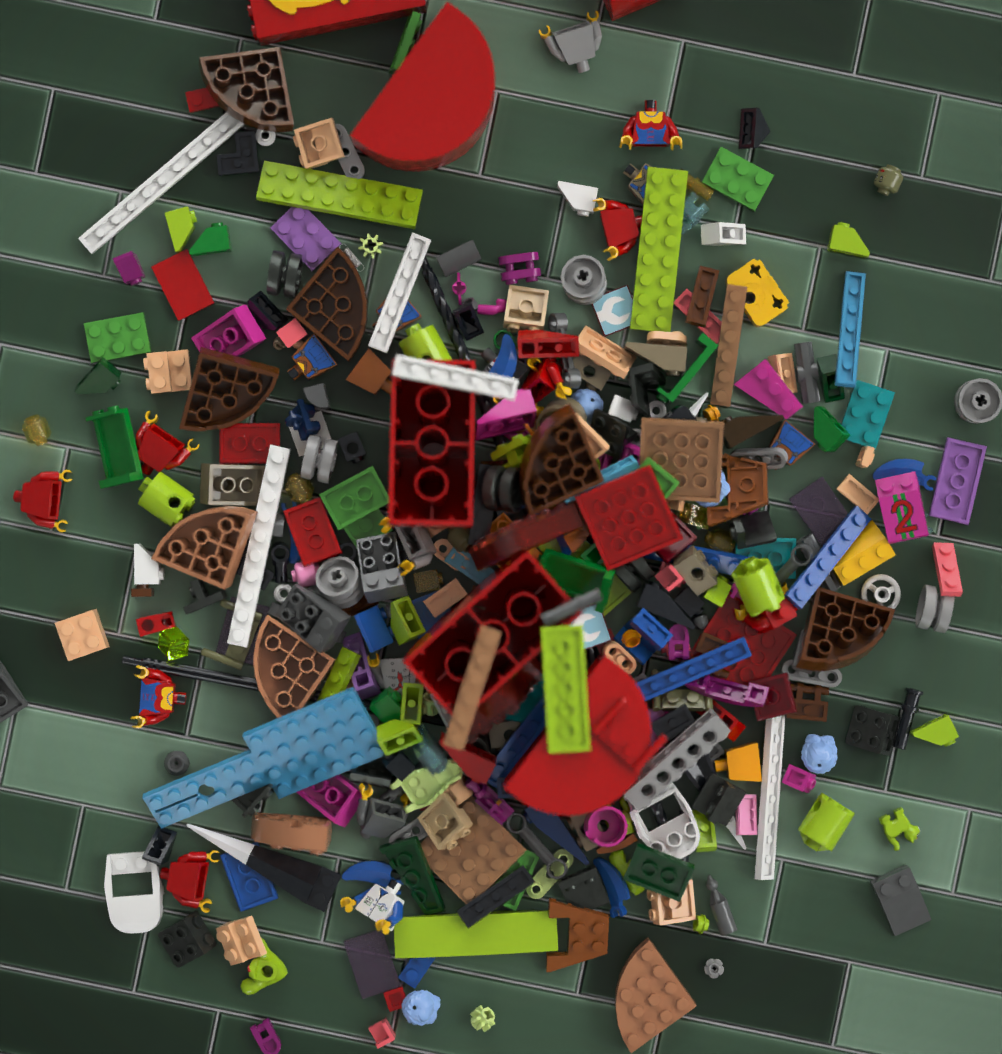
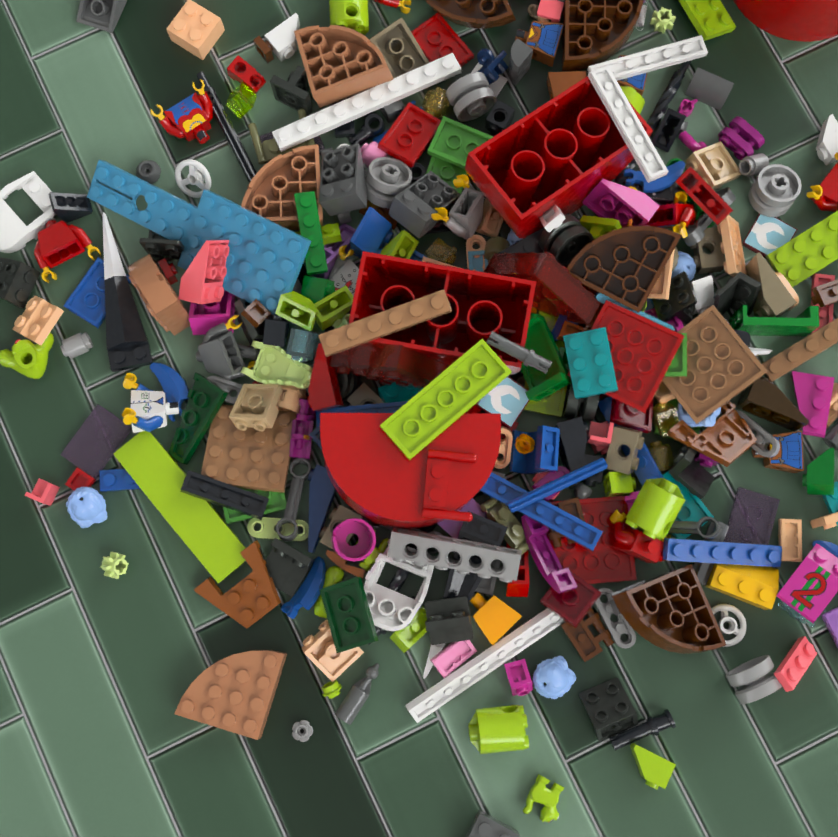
camera: 50 degrees right, 10 degrees down
none -> light grey brick [60,332,93,359]
none -> red plate [158,258,178,285]
none -> white piece [175,159,211,198]
none -> coral slope [178,240,230,304]
none -> reddish brown plate [241,299,271,328]
none -> green plate [294,191,328,275]
none -> blue axle [507,458,608,512]
none -> white plate [539,204,566,233]
none -> teal plate [563,327,618,399]
none -> light grey brick [739,153,769,177]

